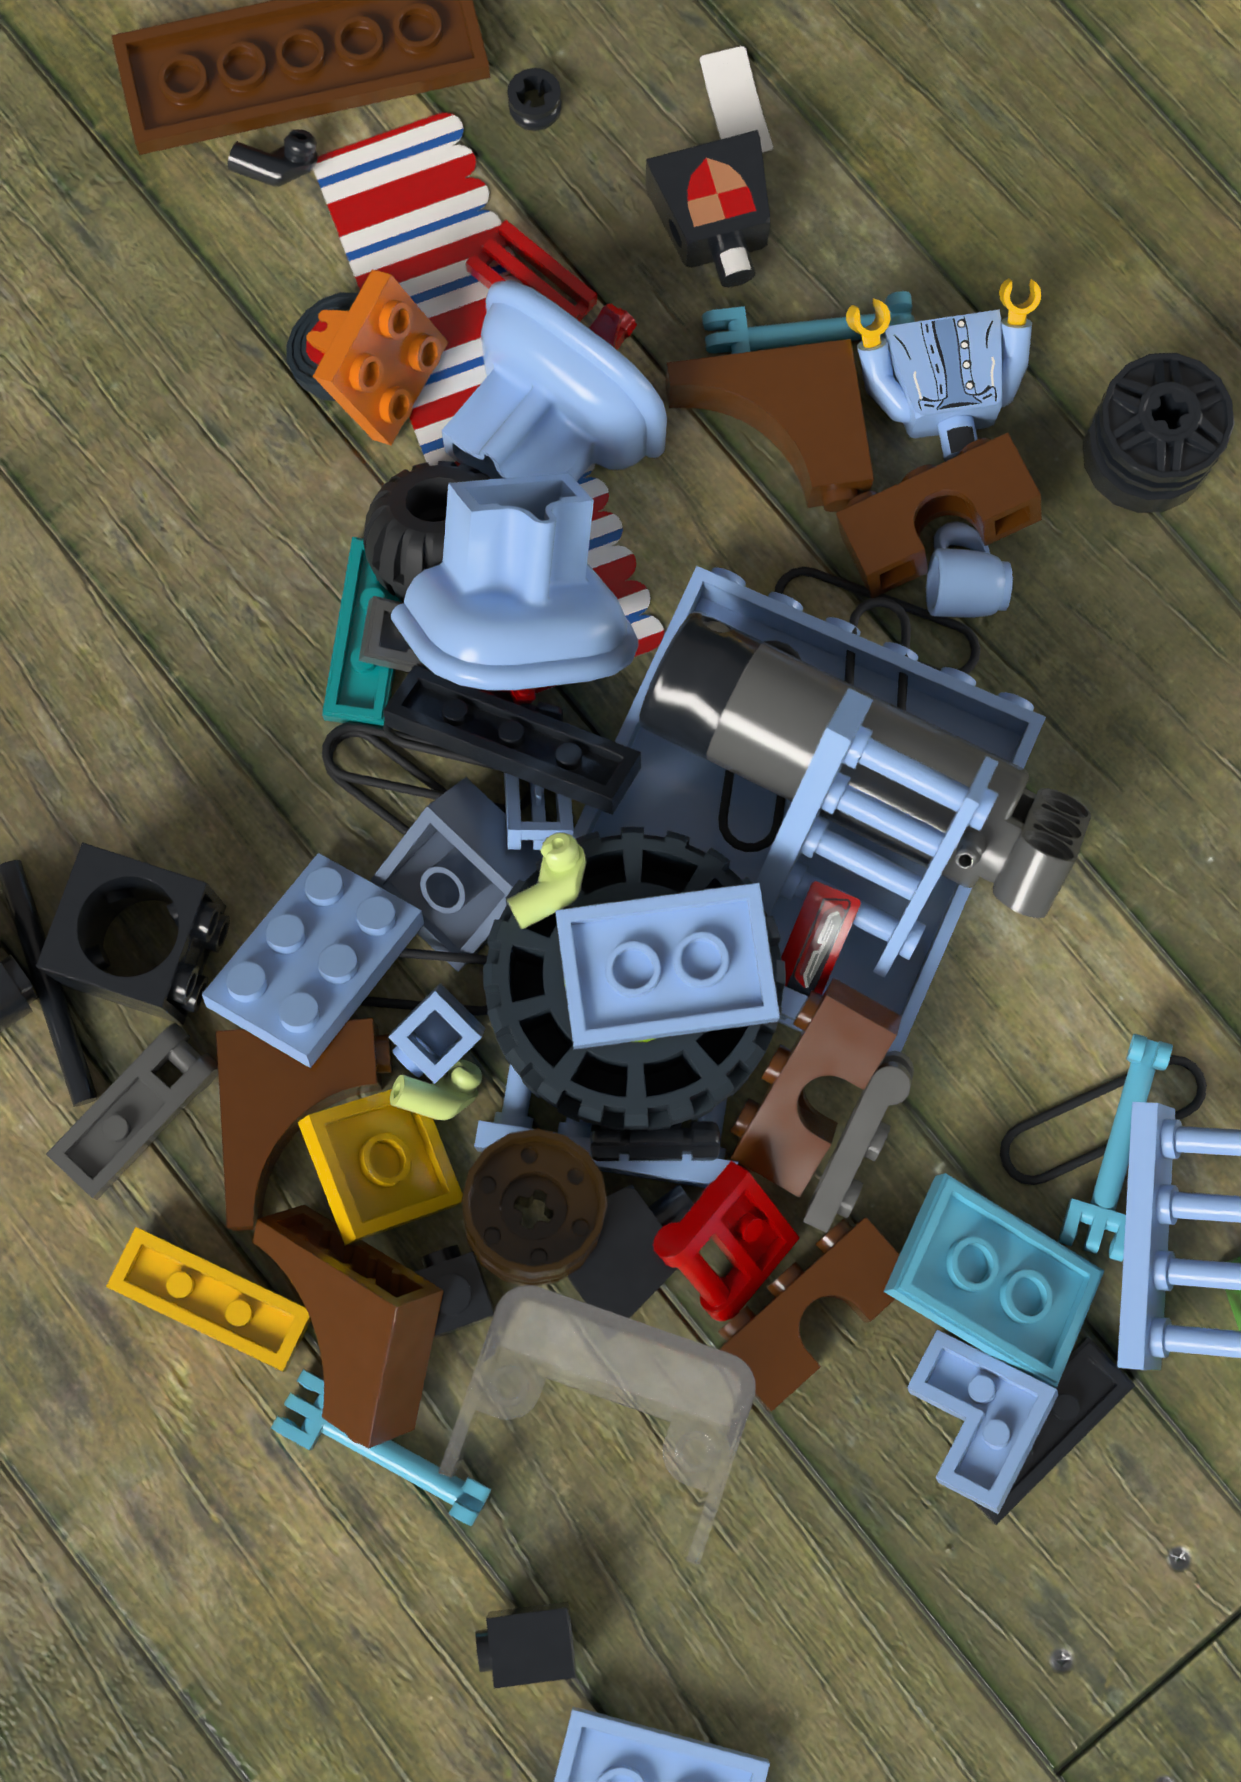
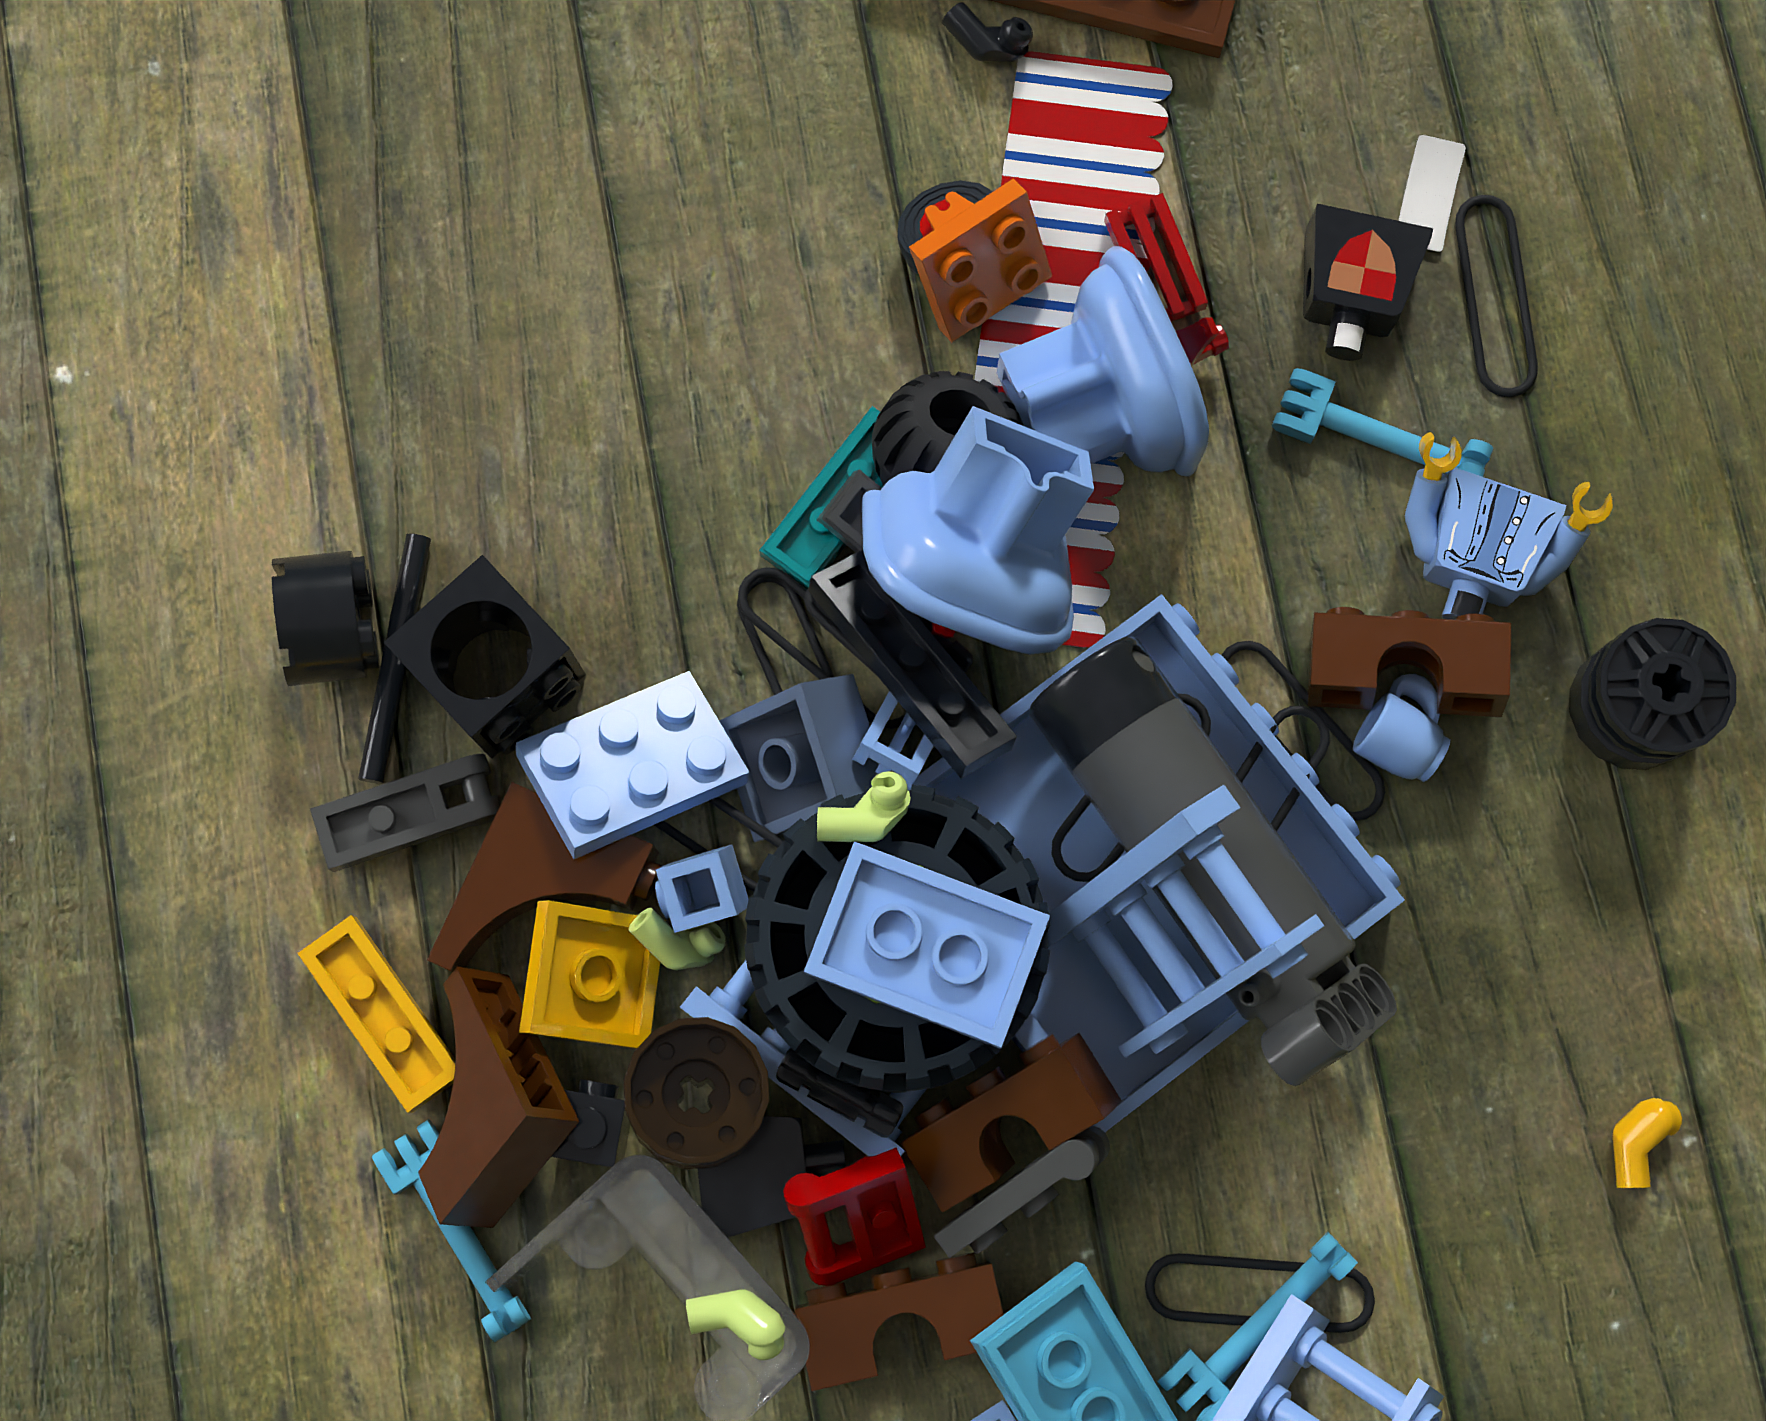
camera: 30 degrees right, 0 degrees up
black bush [507,68,562,131] -> none
reddish brown arch [665,339,874,512] -> none
sticker [781,881,861,996] -> none
none -> yellowish green arm [686,1289,785,1360]
none -> black piece [1455,195,1538,397]

